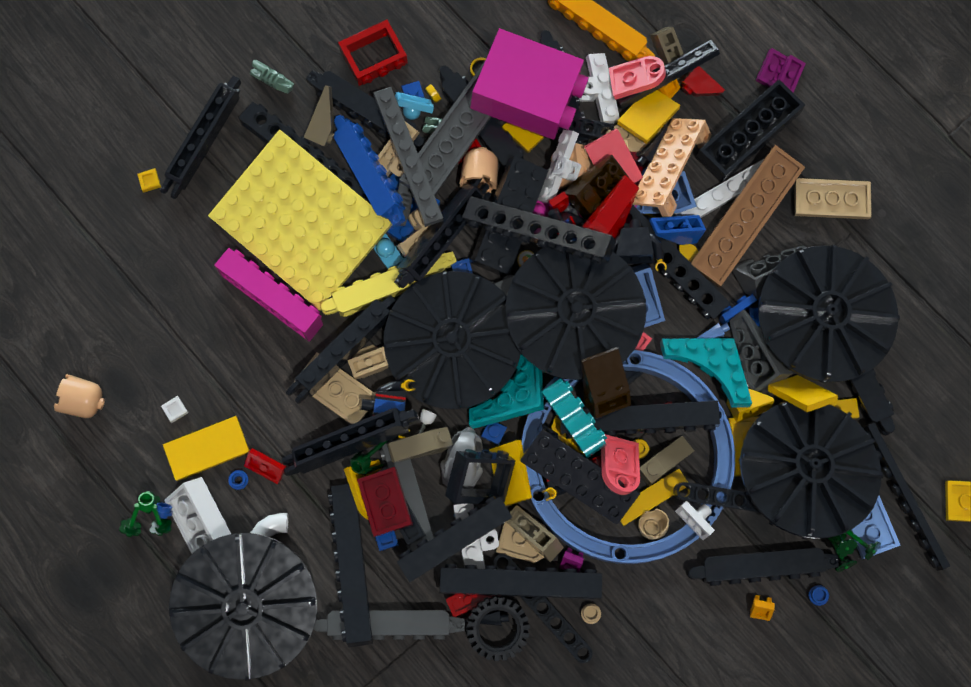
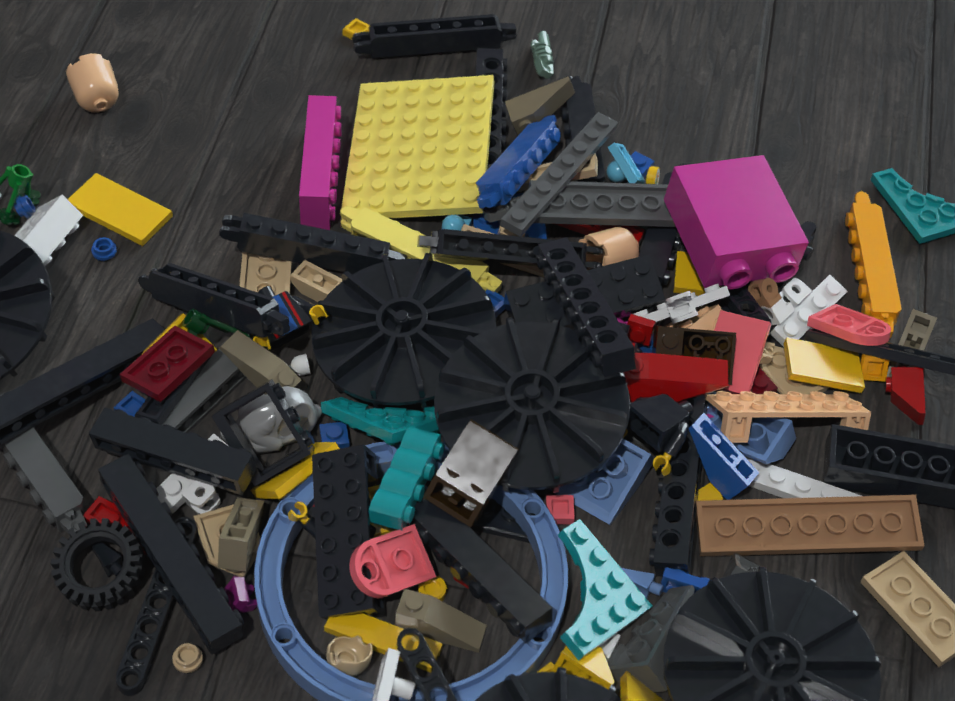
camera: 50 degrees right, 25 degrees down
white tile [161,396,188,423] -> none
red plate [244,448,286,484] -> none
white cylinder [250,513,288,538] -> none
red window [338,20,408,86] -> none
black piece [636,127,668,167] -> none
none -> leg [748,278,795,325]

